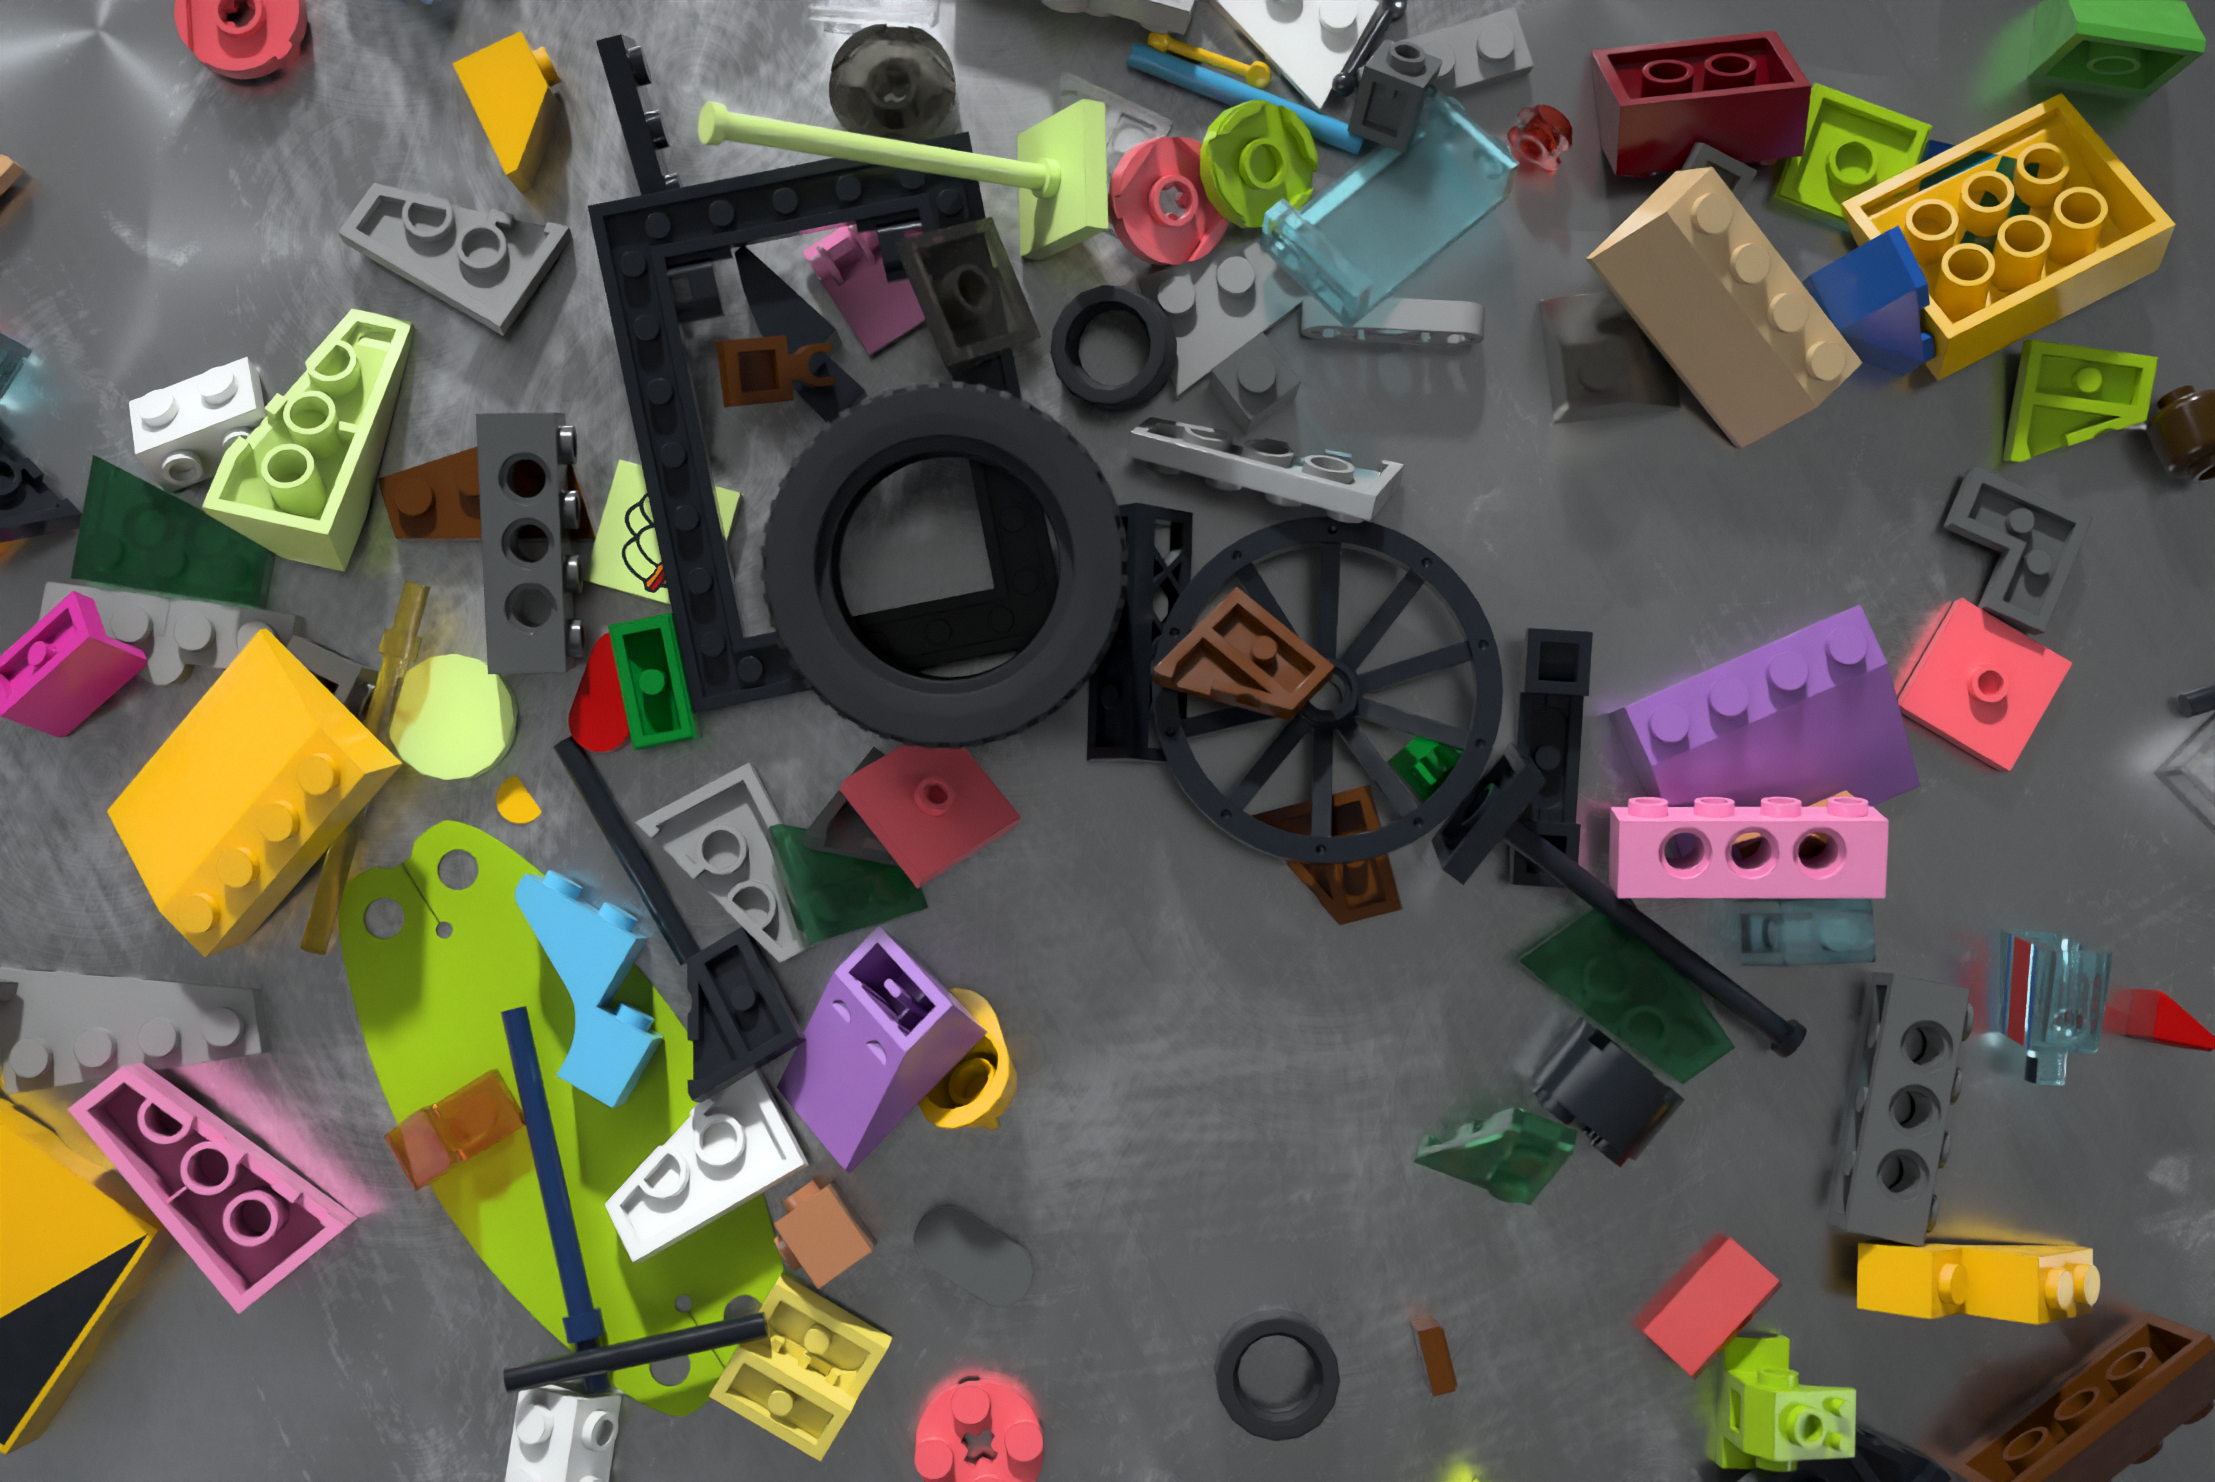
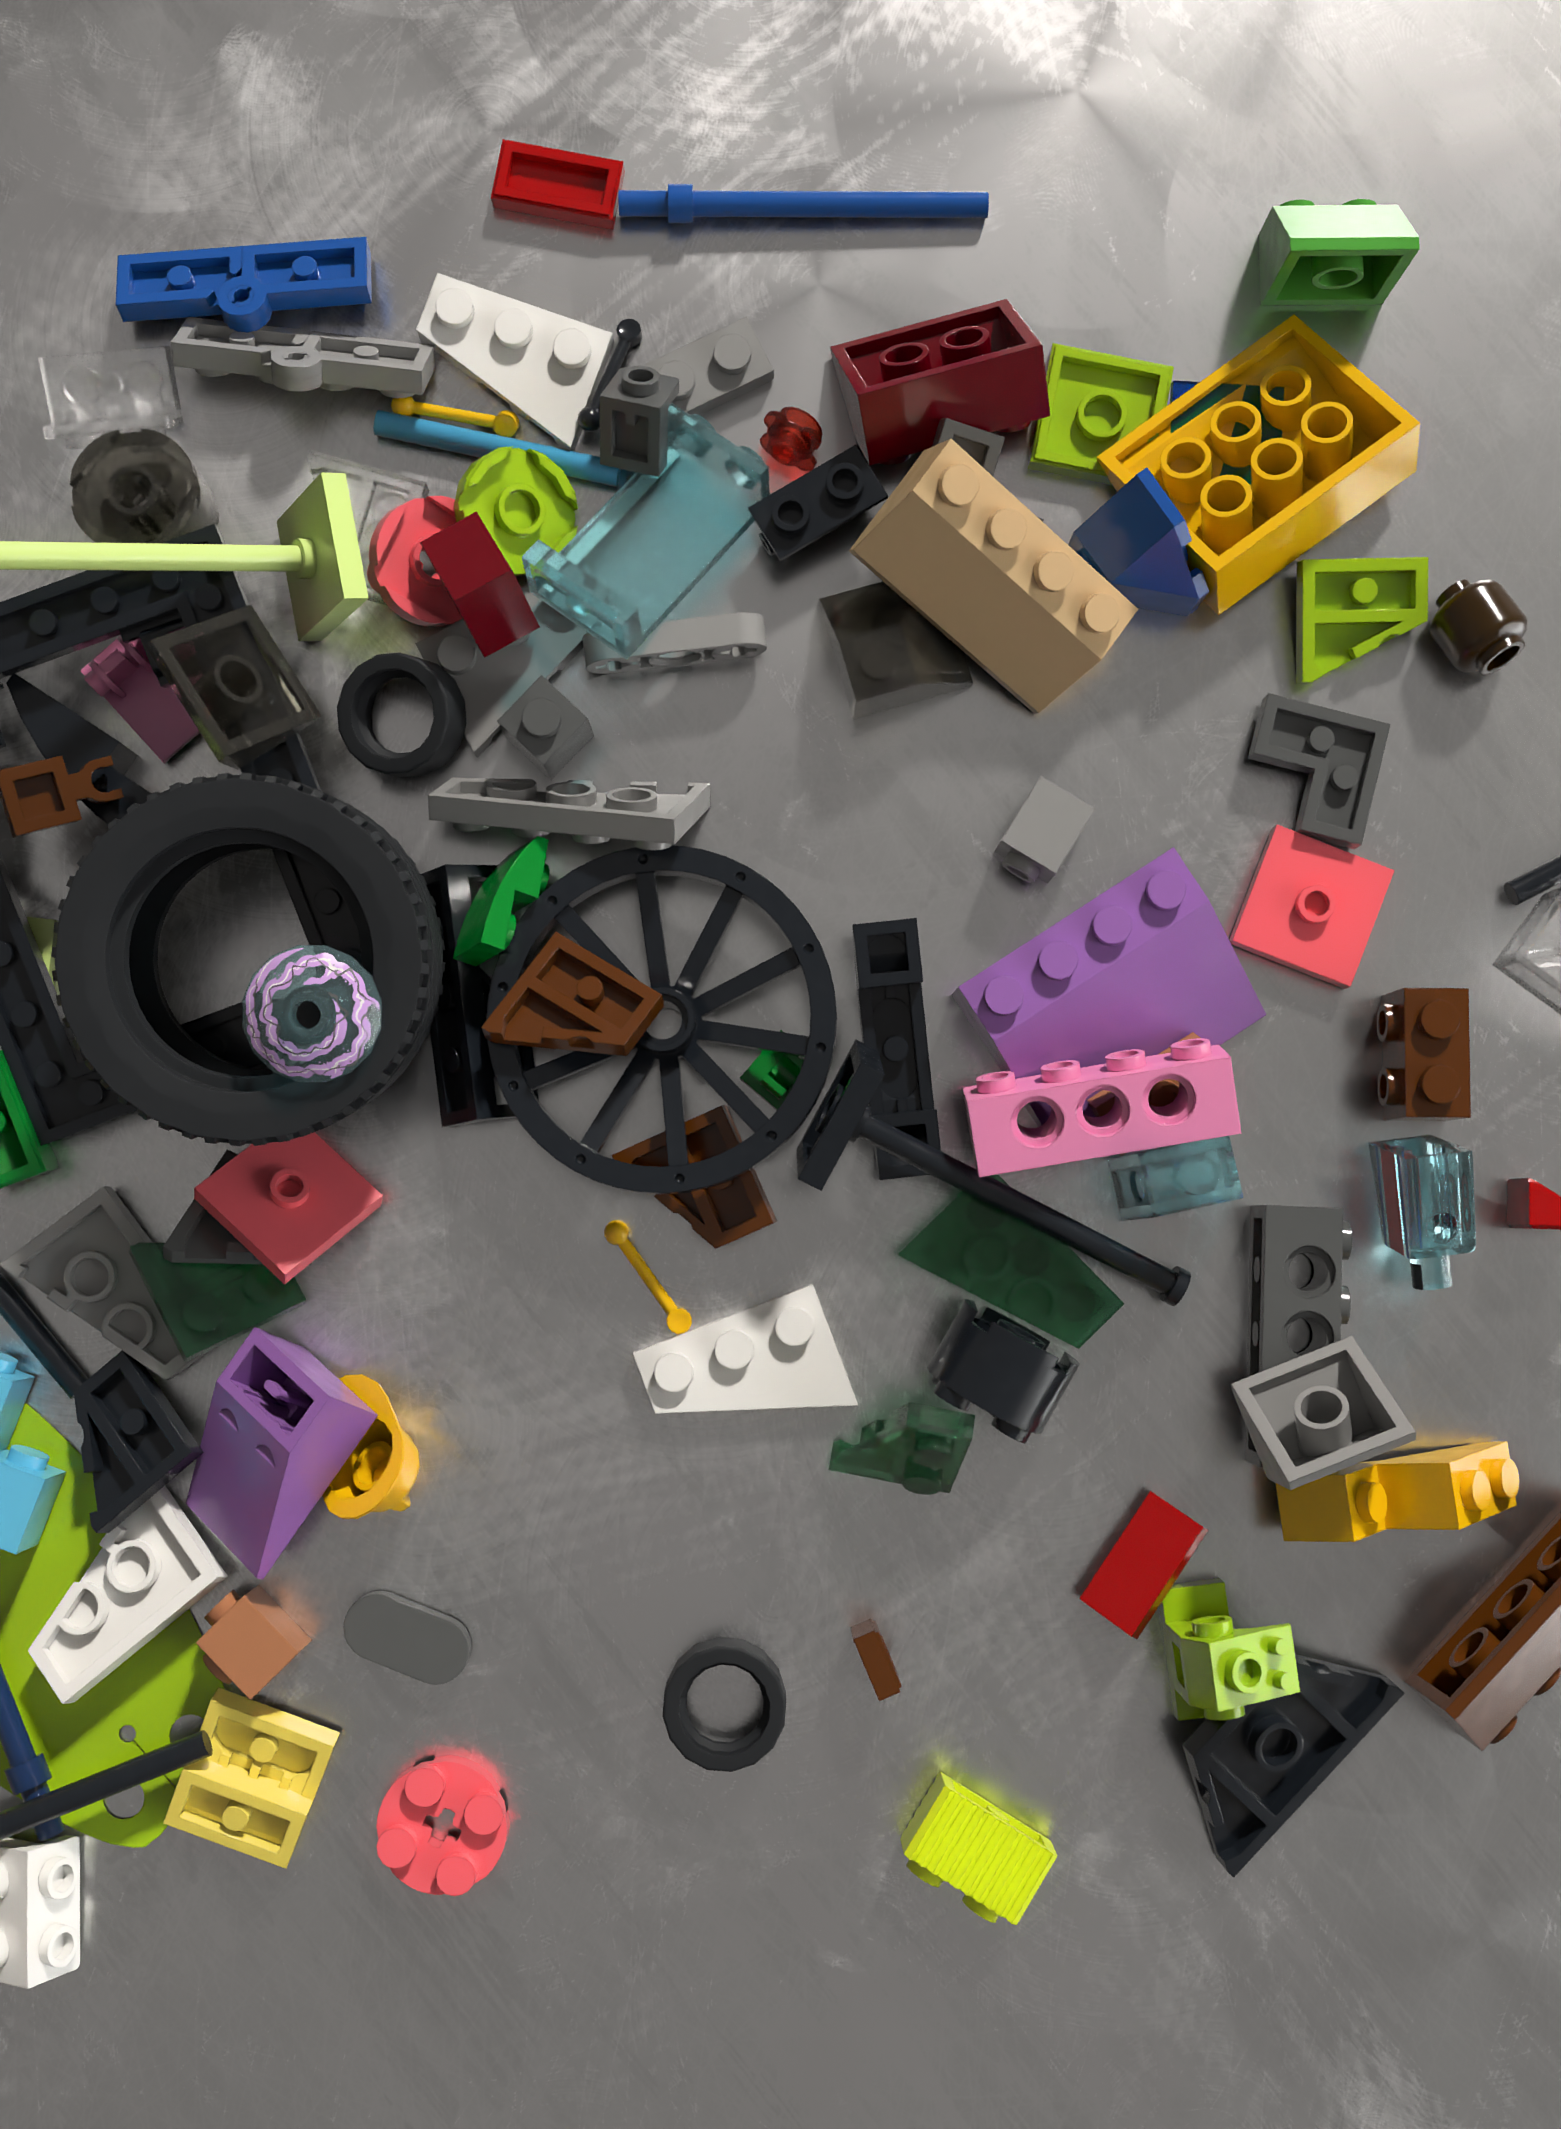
camera: 15 degrees left, 0 degrees up
none -> dish [242,945,382,1082]
none -> dark red slope [420,511,540,658]
none -> green slope [453,836,550,966]
none -> yellow hinge [604,1220,692,1334]
none -> white wing [633,1284,858,1414]
none -> black hinge [748,445,888,561]
none -> light grey brick [995,776,1095,884]
none -> light grey slope [1231,1336,1416,1490]
none -> reddish brown brick [1377,988,1471,1121]

